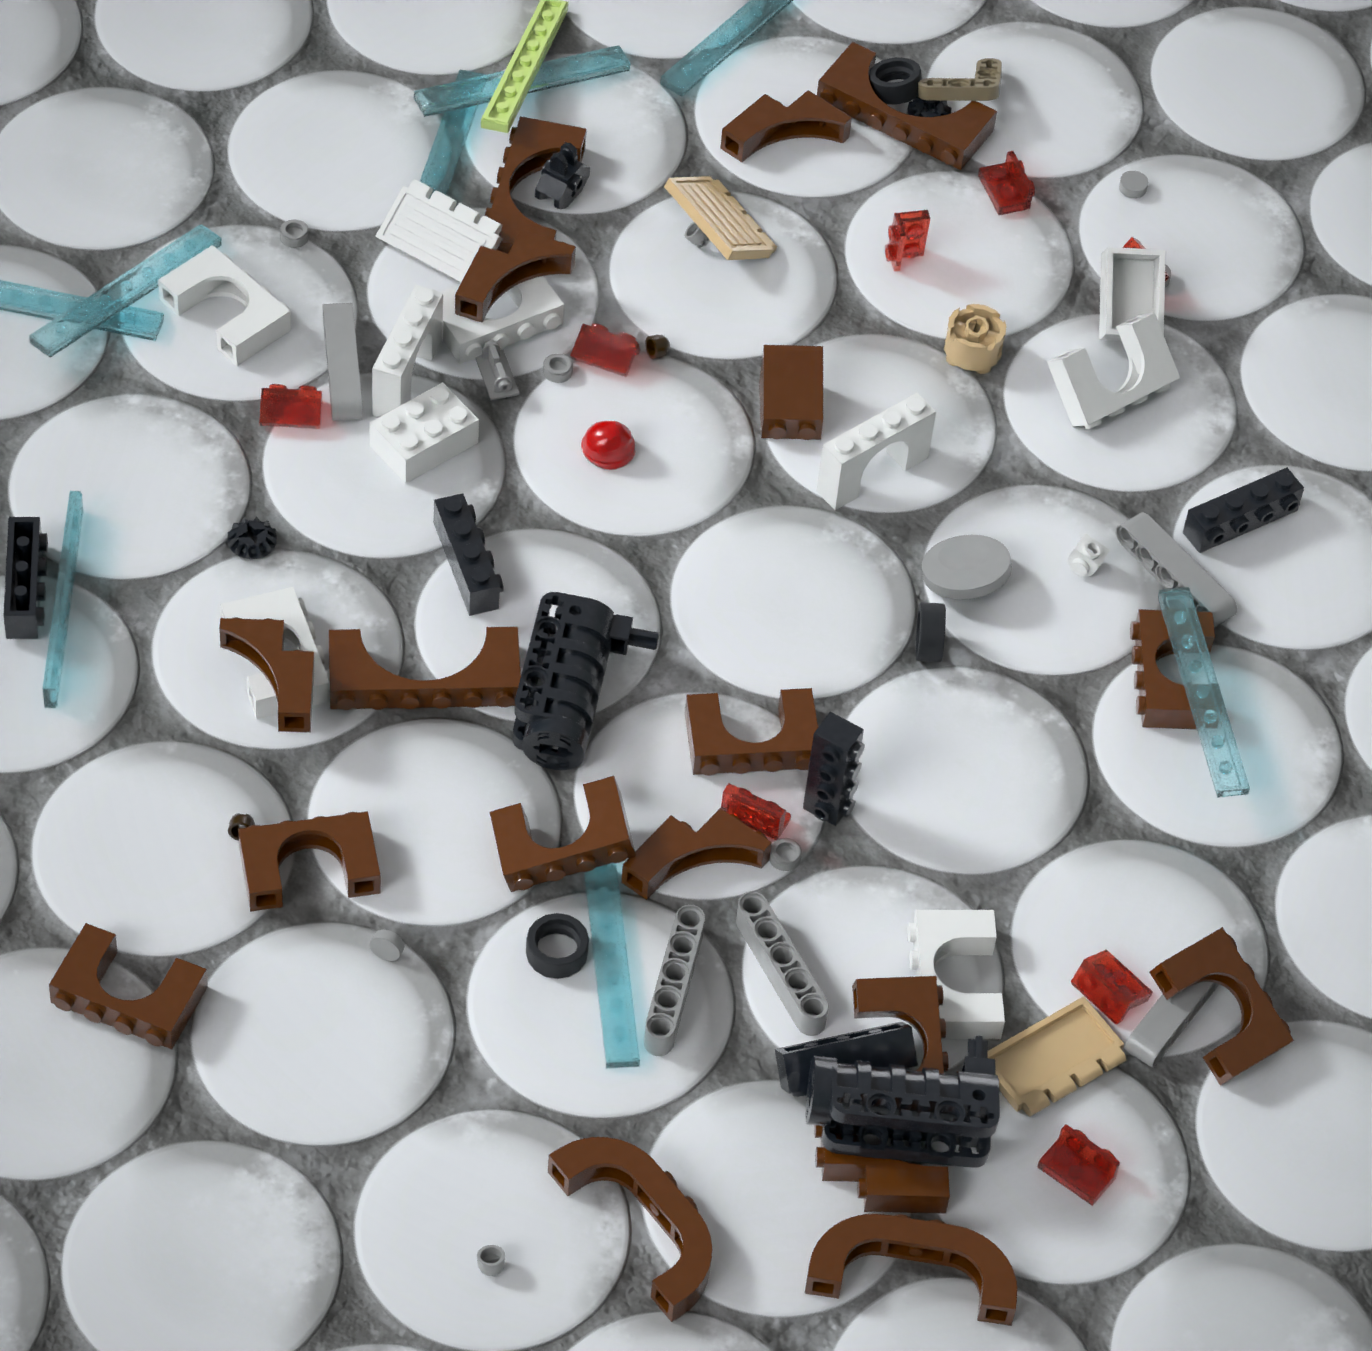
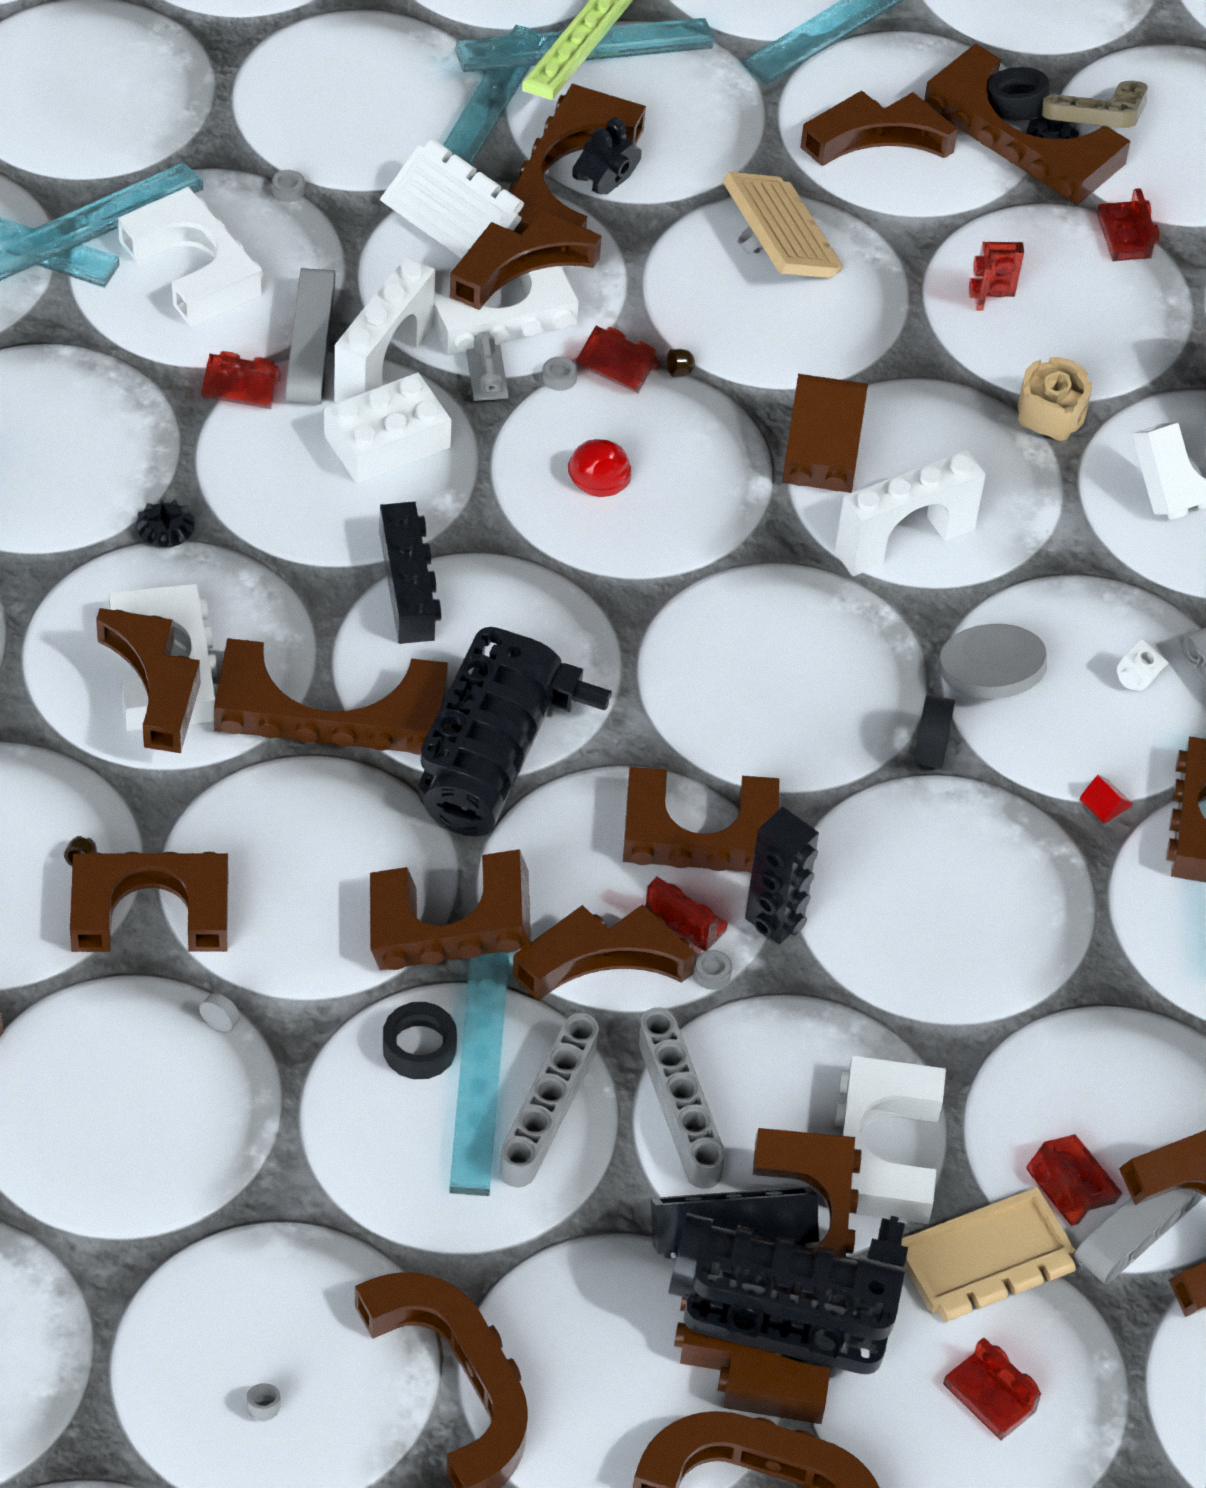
camera: 10 degrees right, 0 degrees up
none -> red slope [1079,774,1133,824]

